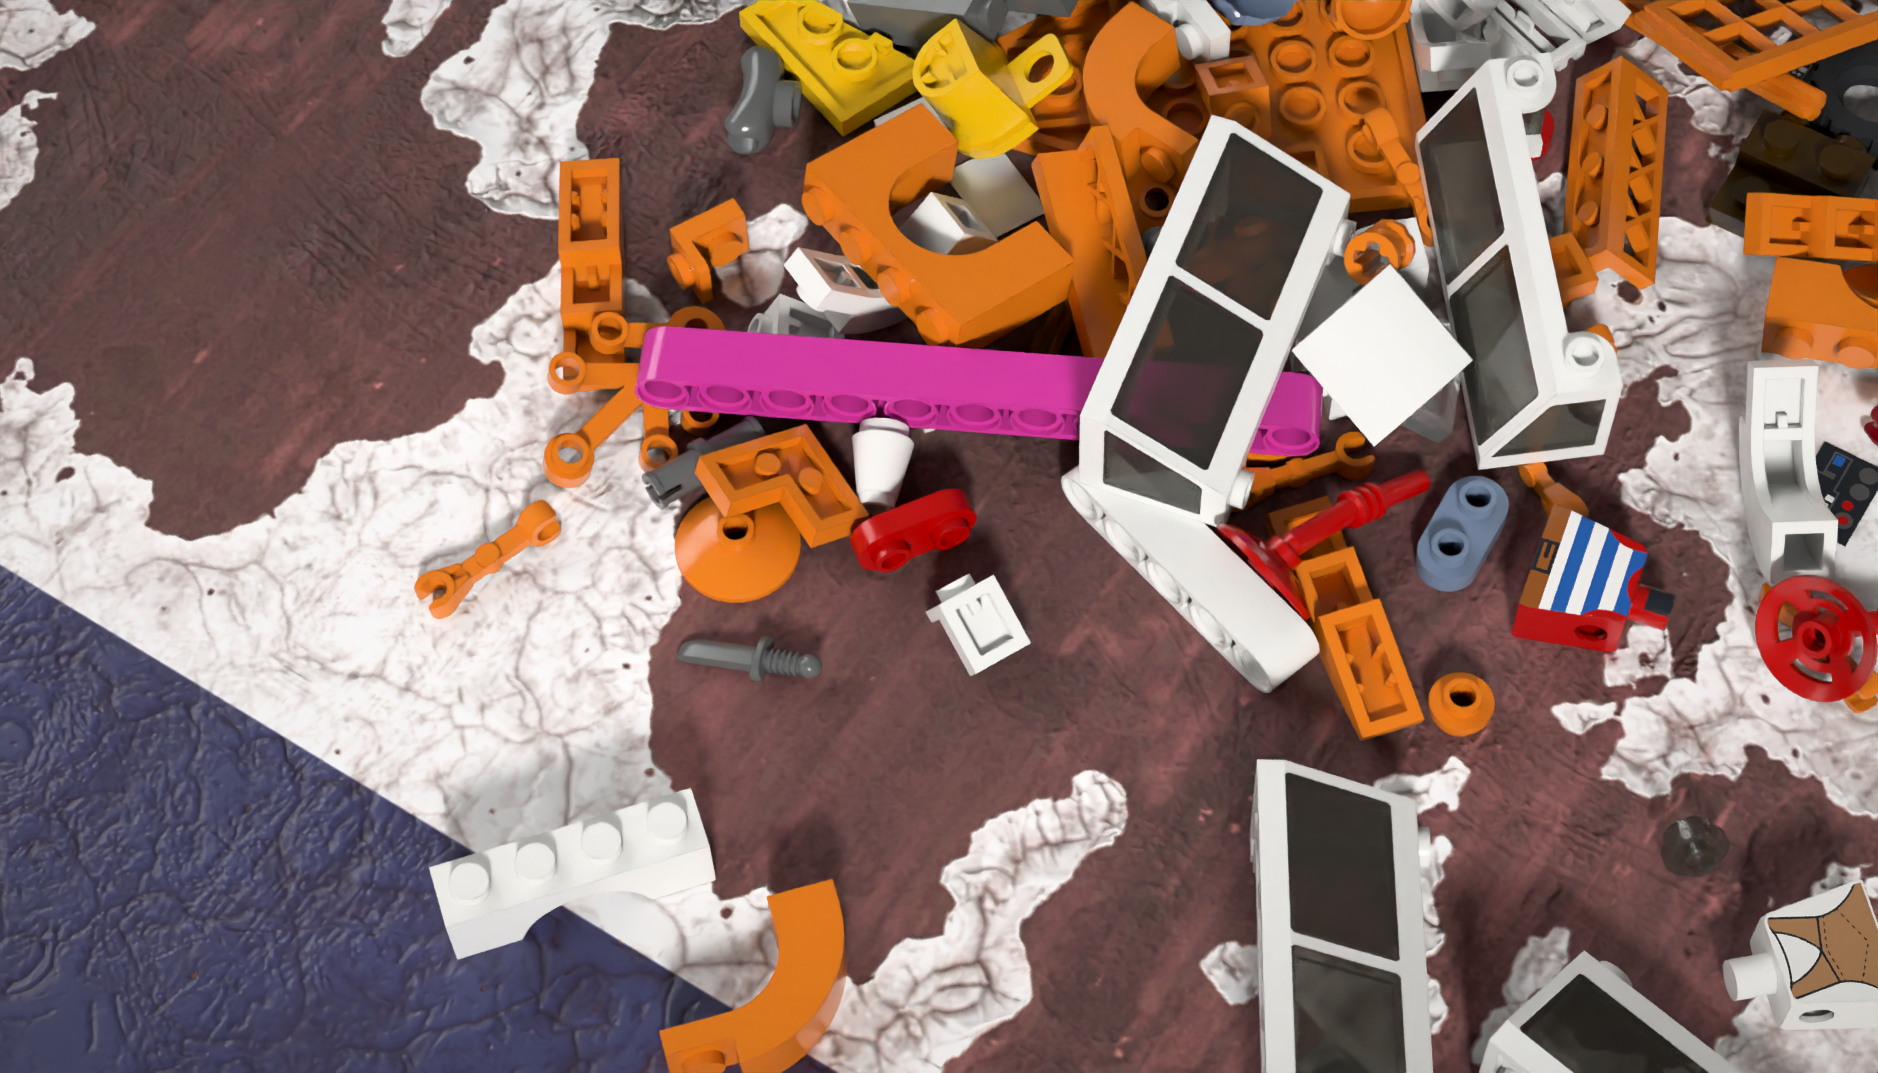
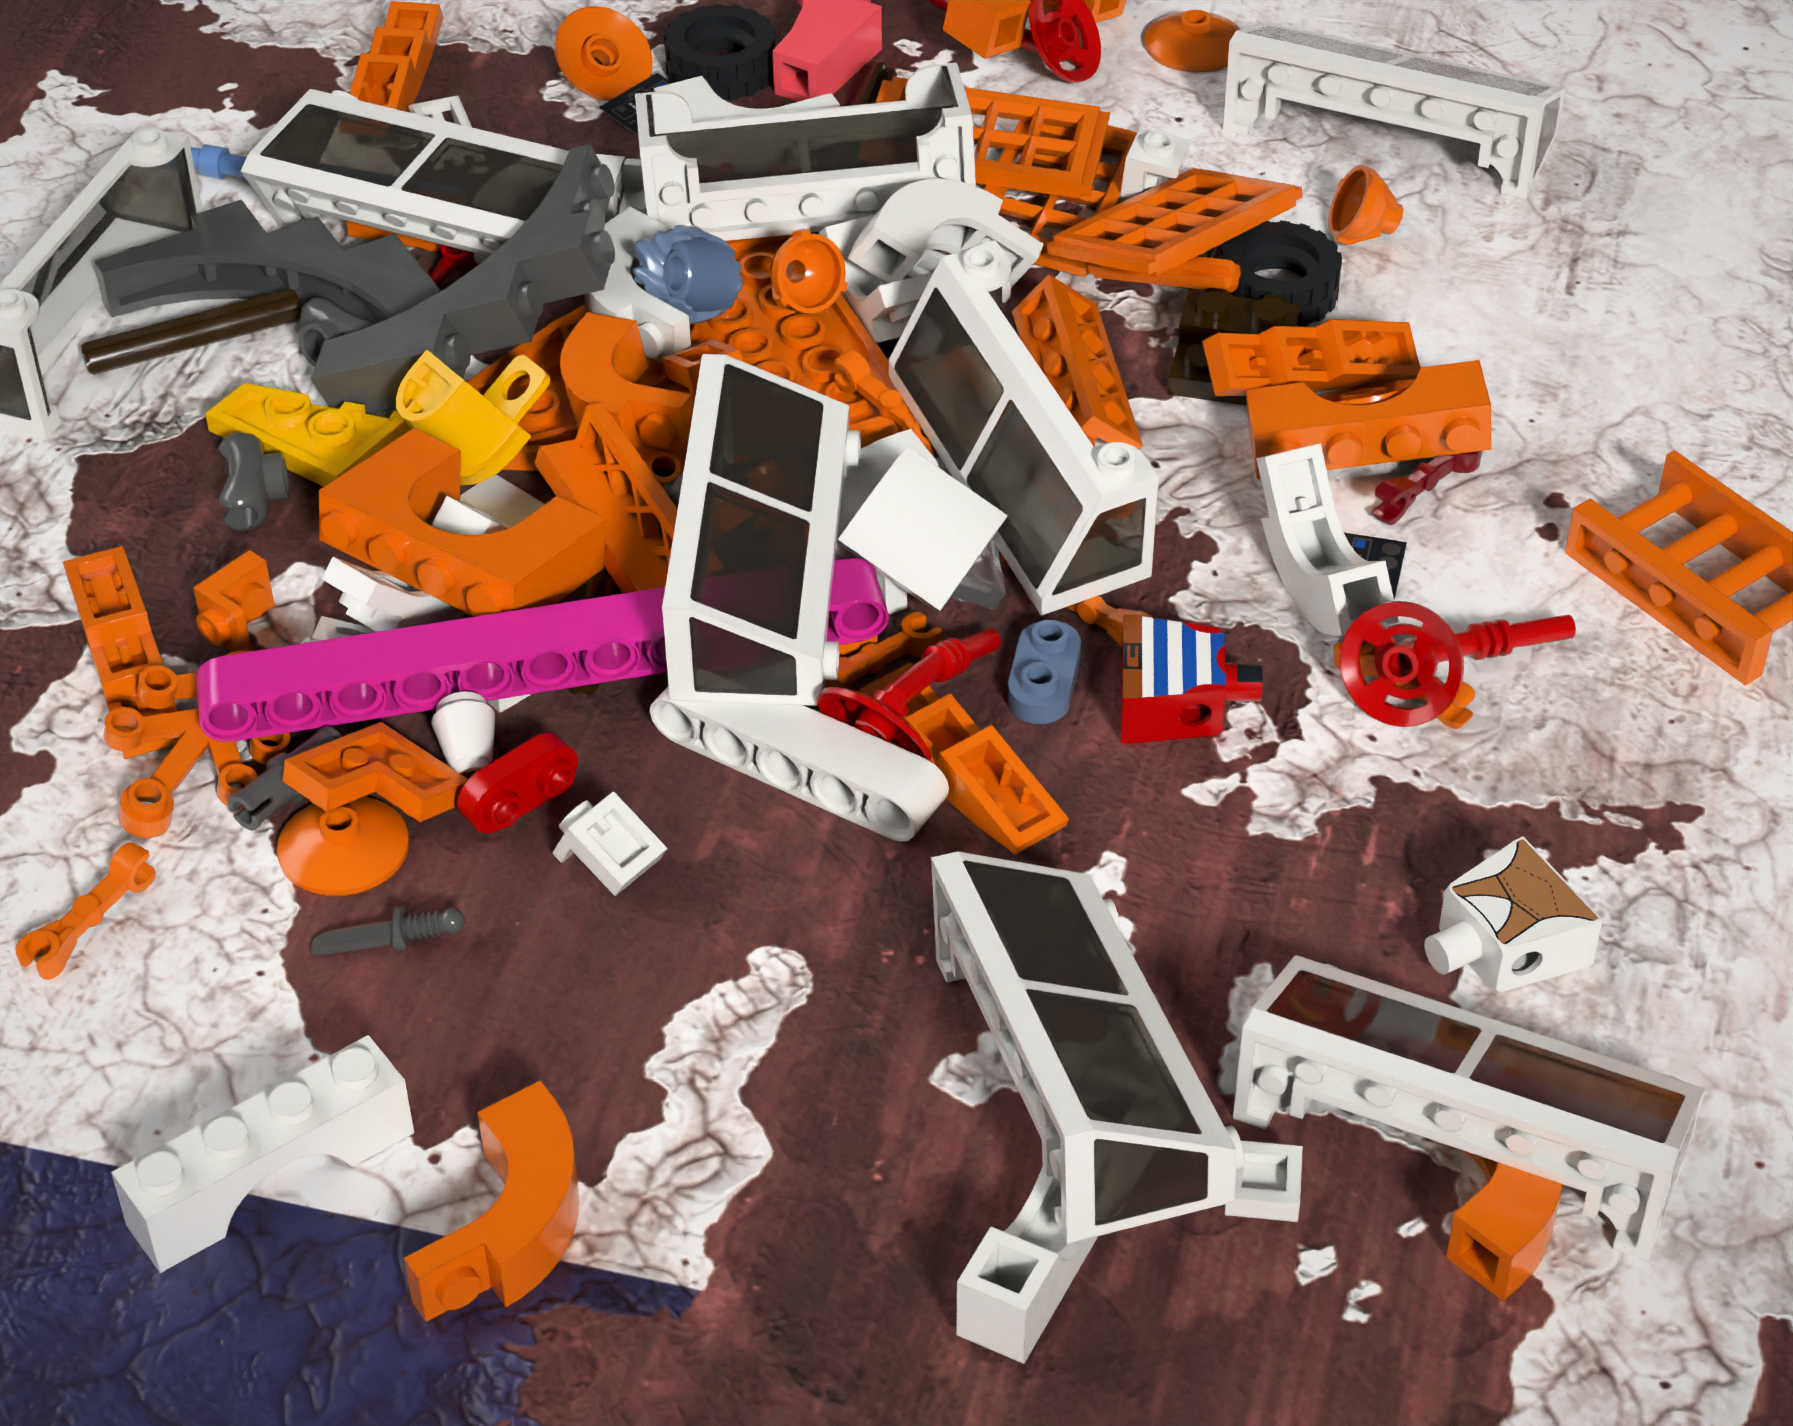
camera: 20 degrees left, 15 degrees down
orange bush [1344,219,1416,286] -> none
orange plate [1428,672,1495,737] -> none
clear smoke plate [1661,815,1730,877] -> none

